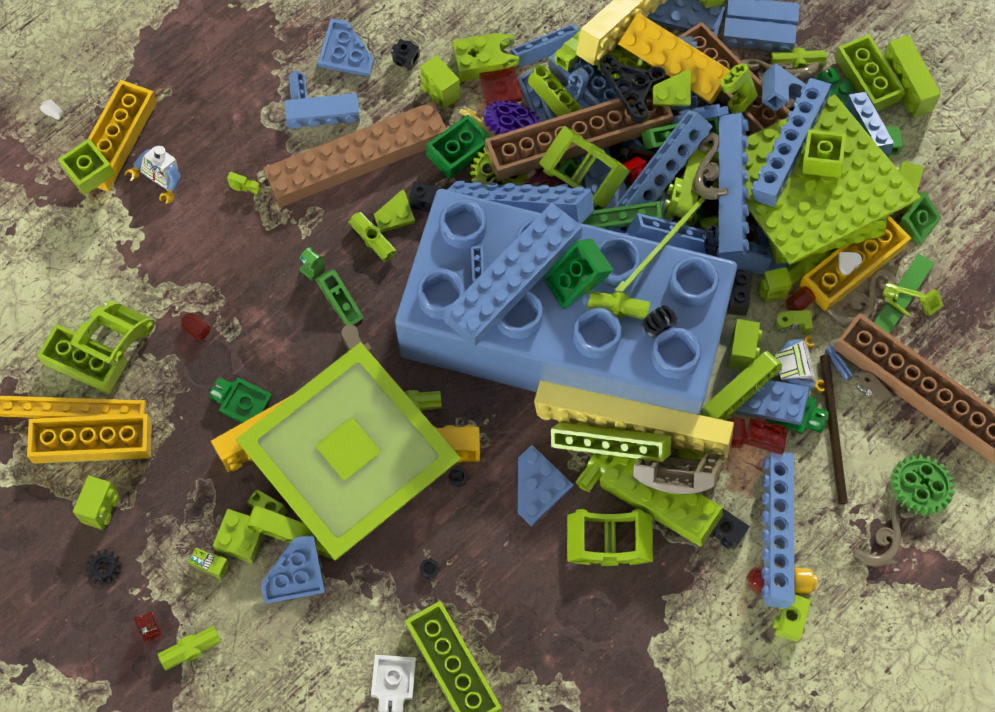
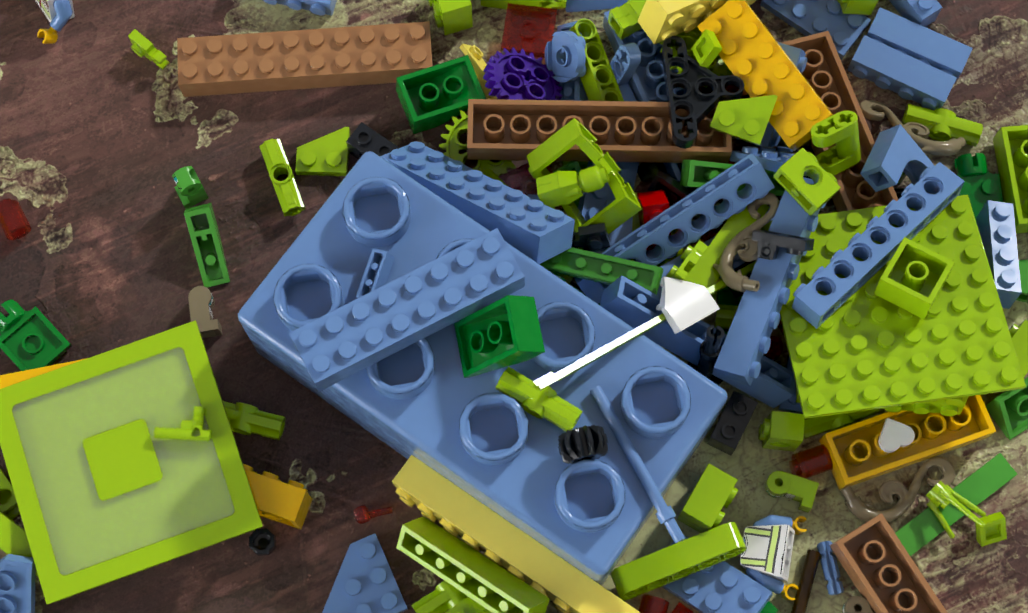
camera: 20 degrees right, 5 degrees up
none -> lime hose [154,406,212,441]
none -> clear red hand [353,505,393,524]
none -> lime piece [536,165,610,209]
none -> medium blue plate [545,31,586,83]
none -> black plate [571,223,610,251]
none -> medium blue bar [590,385,685,544]
none -> white slope [656,277,720,334]
none -> lime plate [691,29,722,68]
none -> black hinge [752,230,815,260]
none -> lime brick [773,148,841,216]

